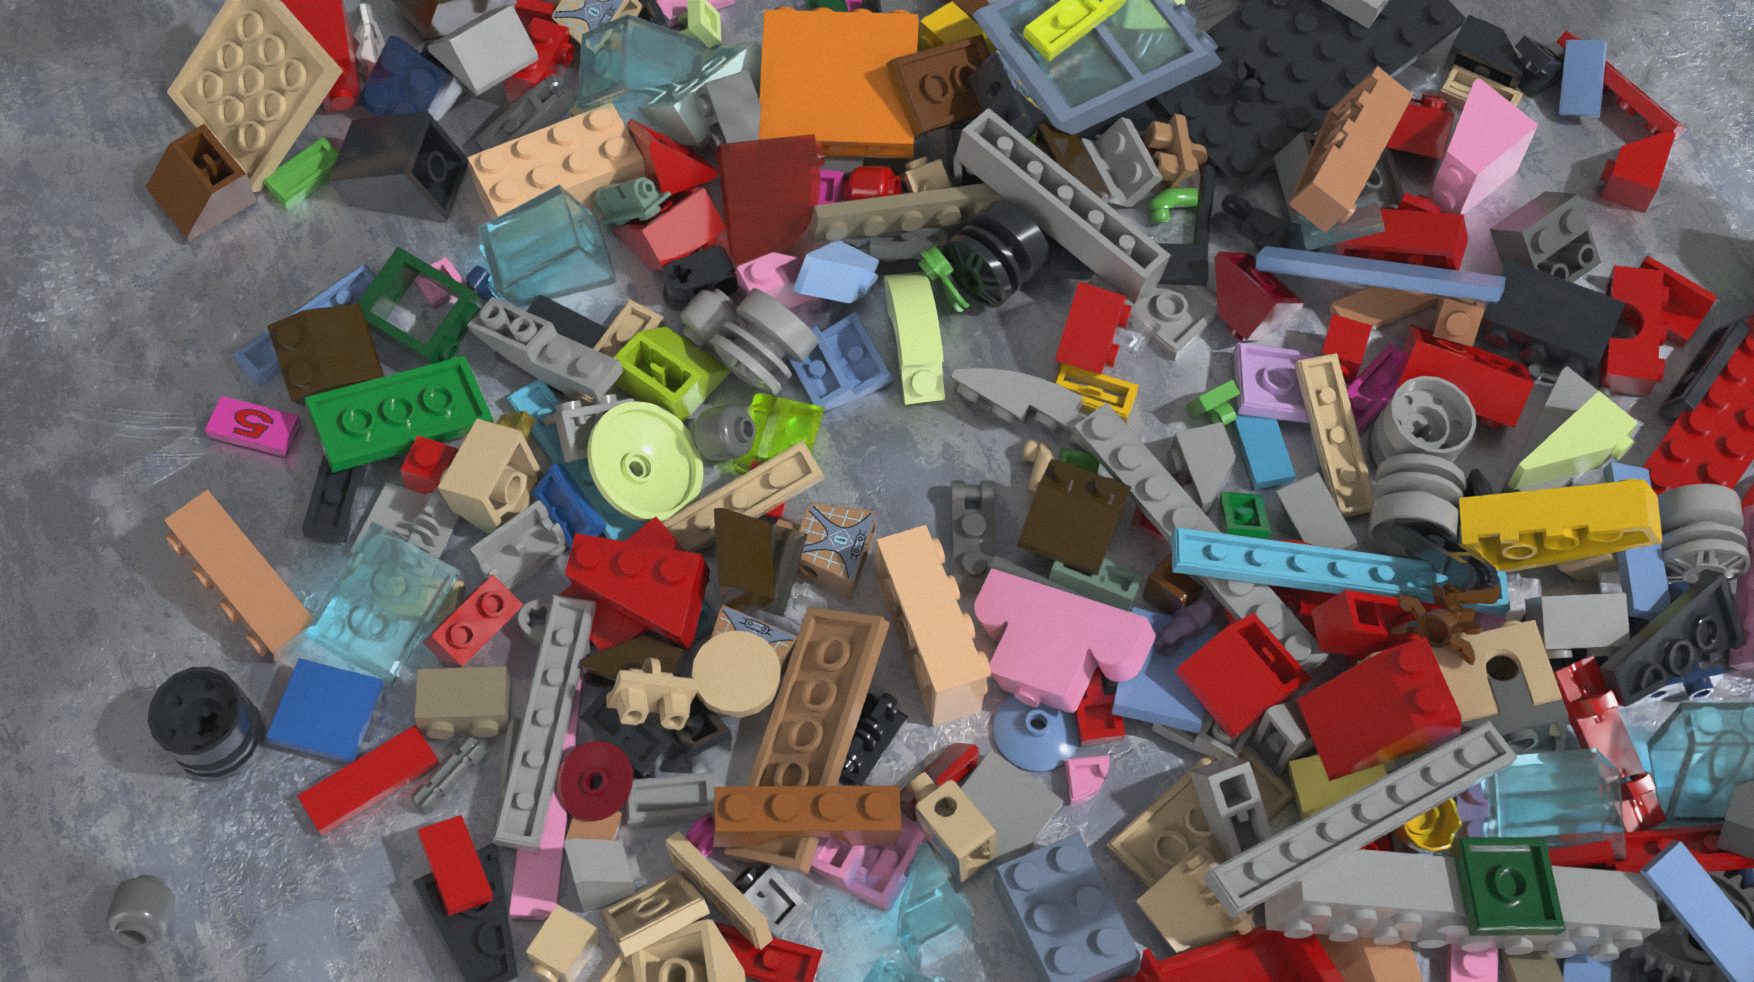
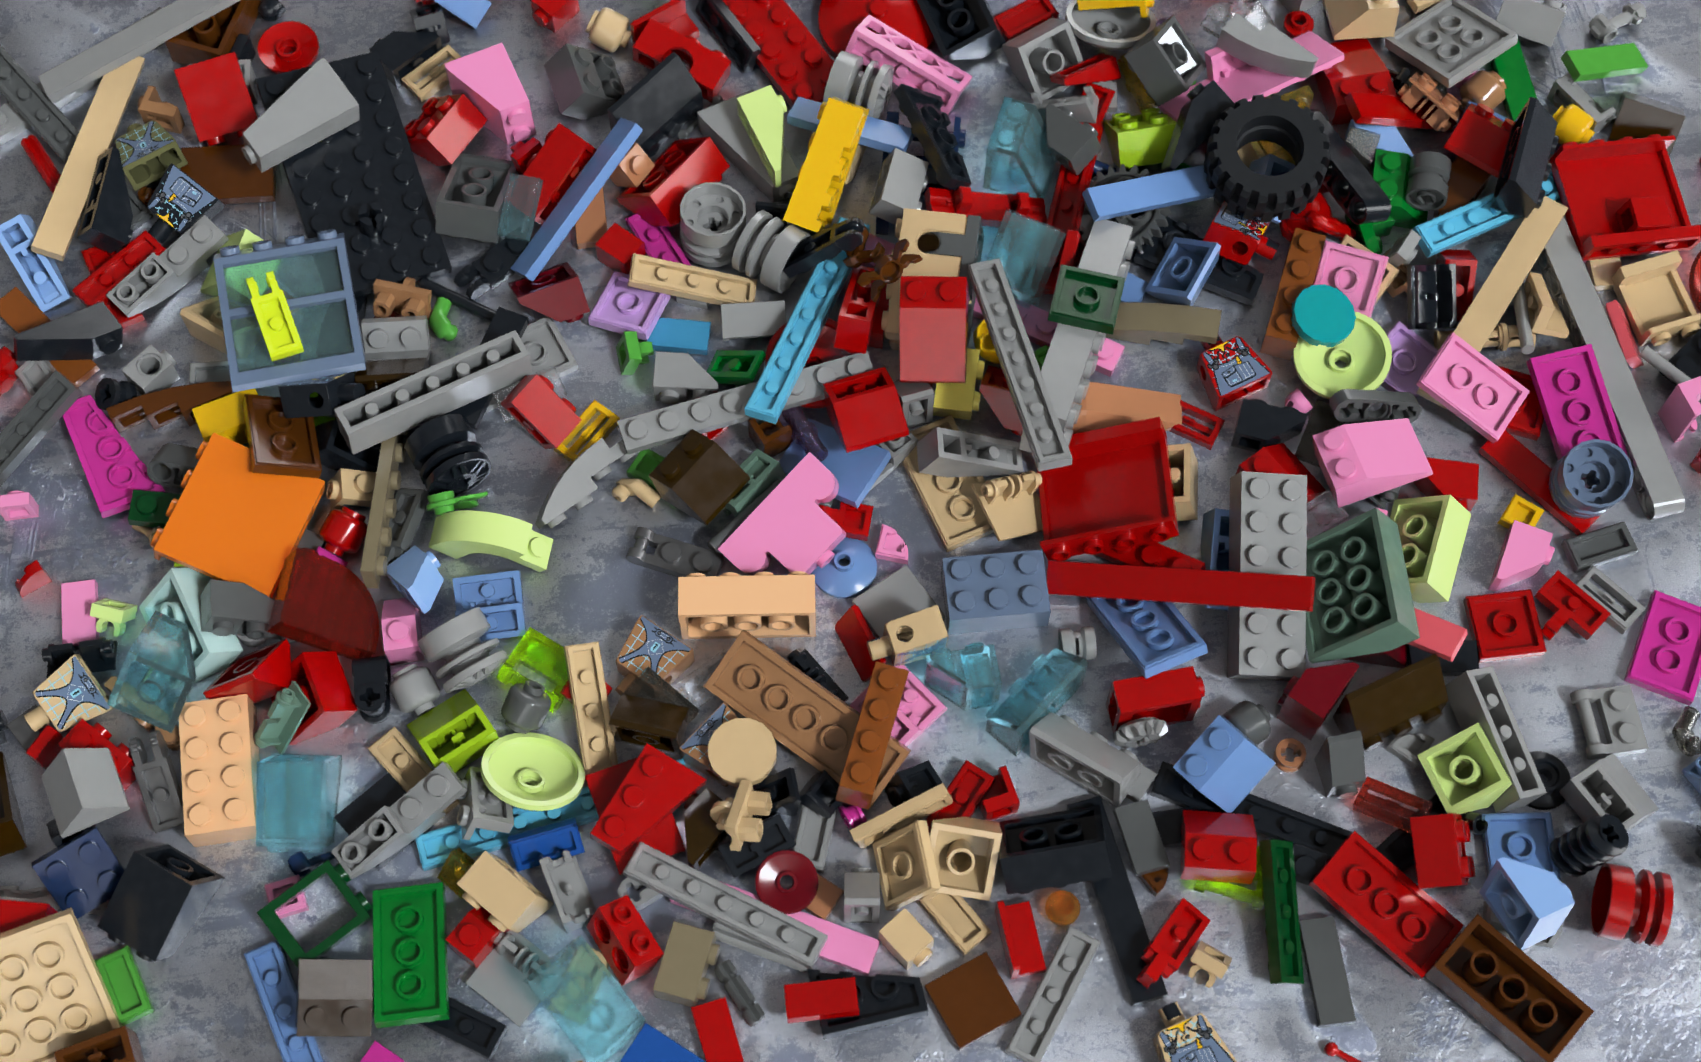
camera: 70 degrees left, 5 degrees up
nougat wedge [1288,66,1413,233] -> none
none -> tan head [585,7,632,53]
none -> black slope [799,770,842,819]

